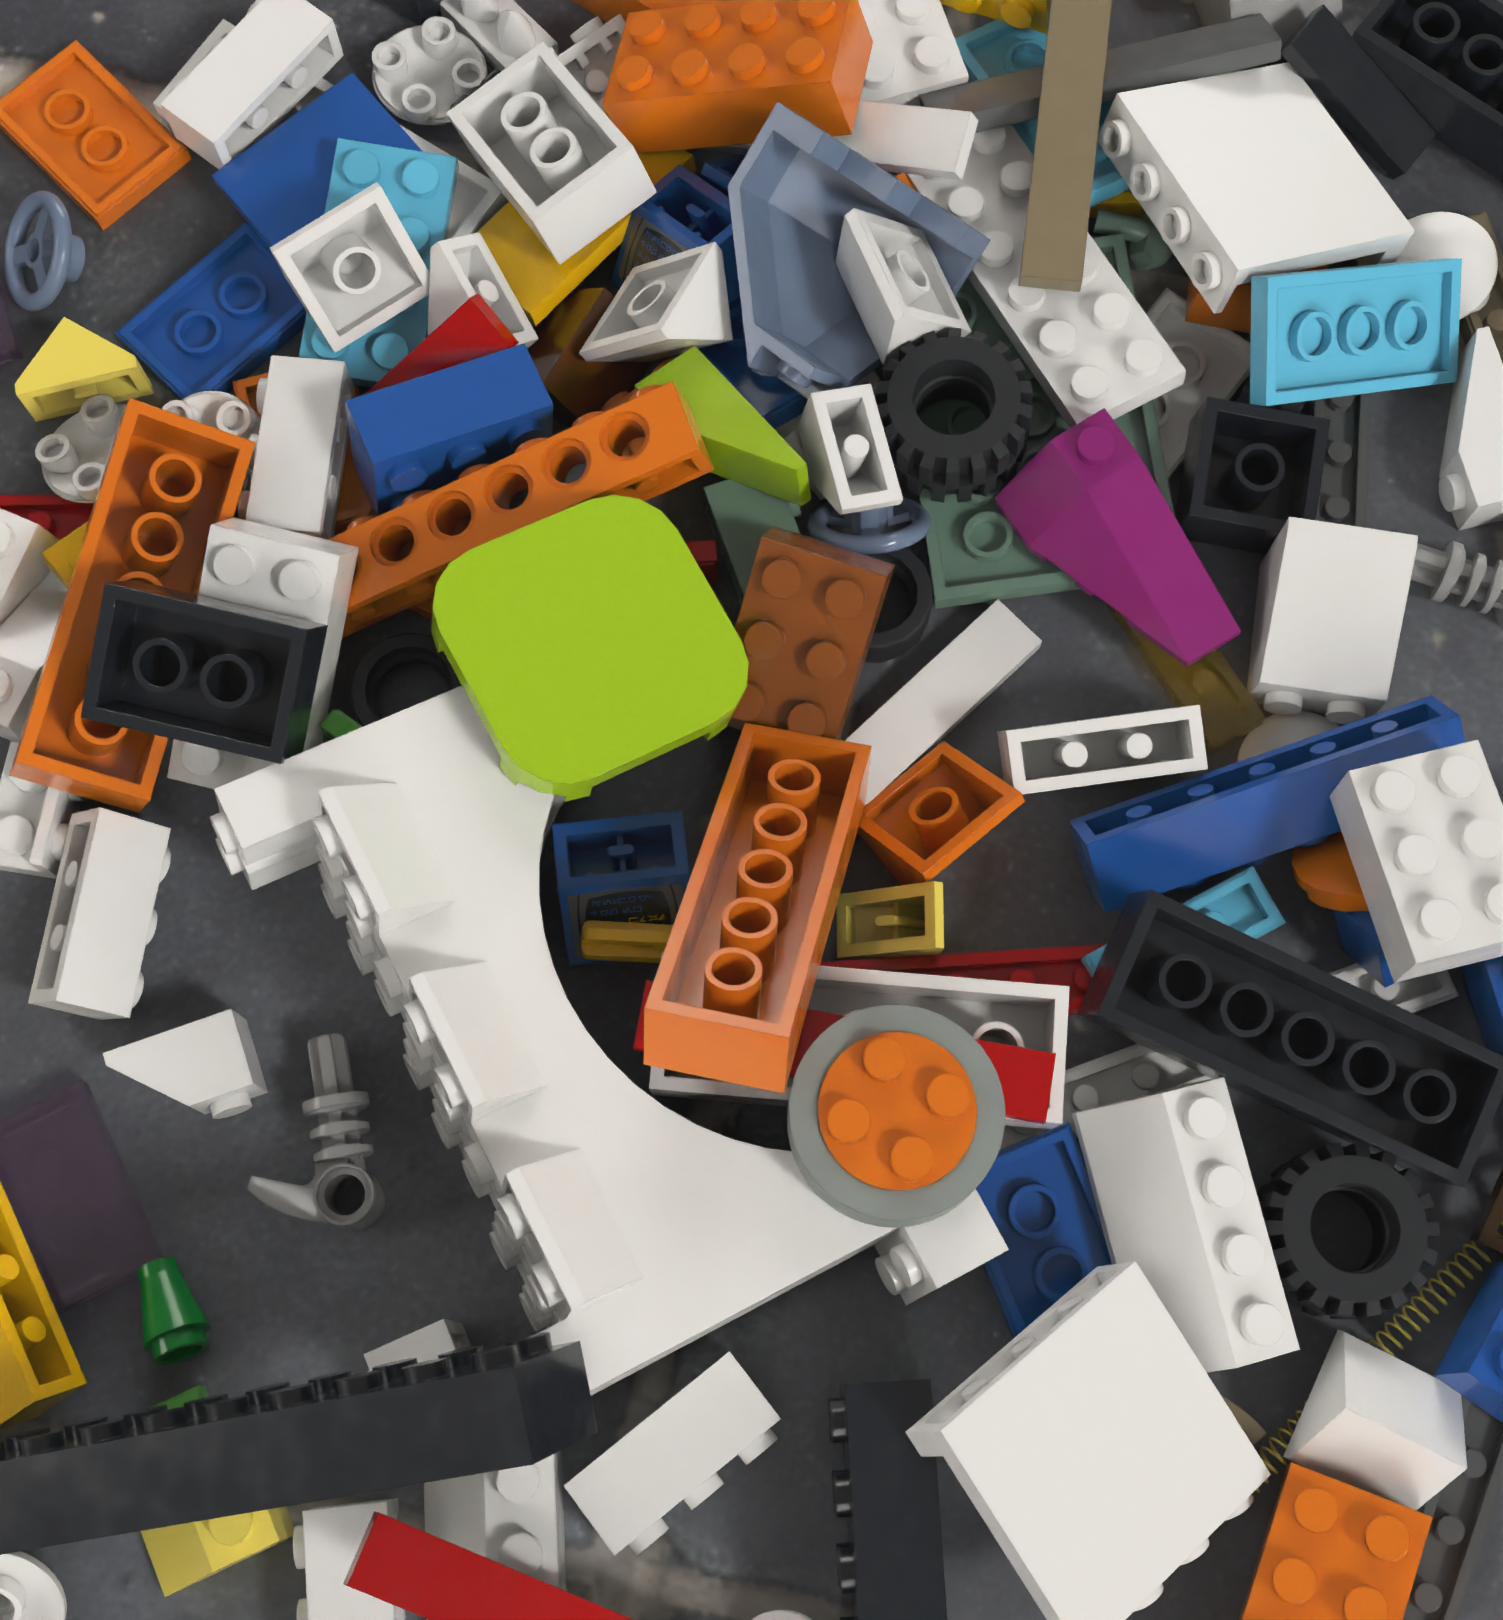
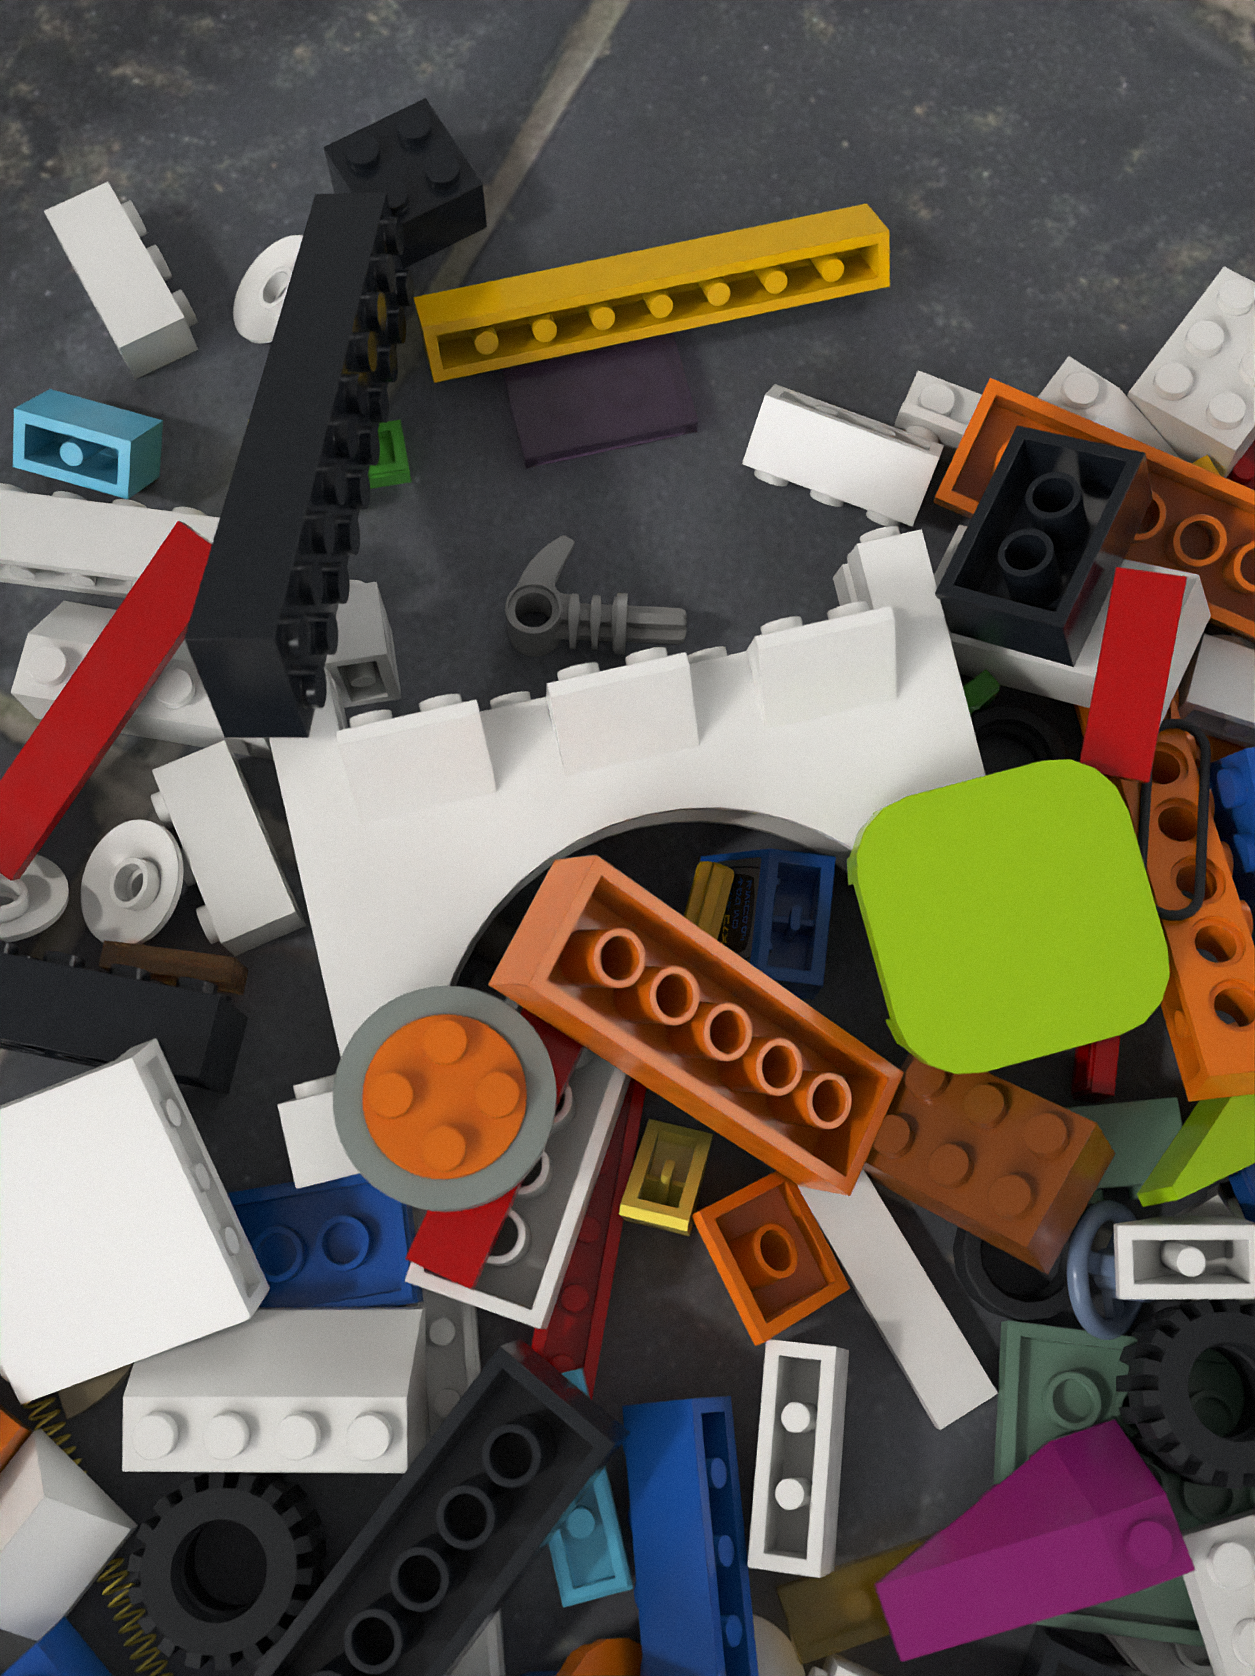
camera: 100 degrees right, 0 degrees up
white slope [103,1009,268,1119] -> none
green cone [136,1257,211,1365] -> none
none -> white dish [80,819,184,948]
none -> clear orange tile [99,940,248,995]
none -> red tile [1079,567,1187,784]
none -> black piece [1138,719,1211,921]

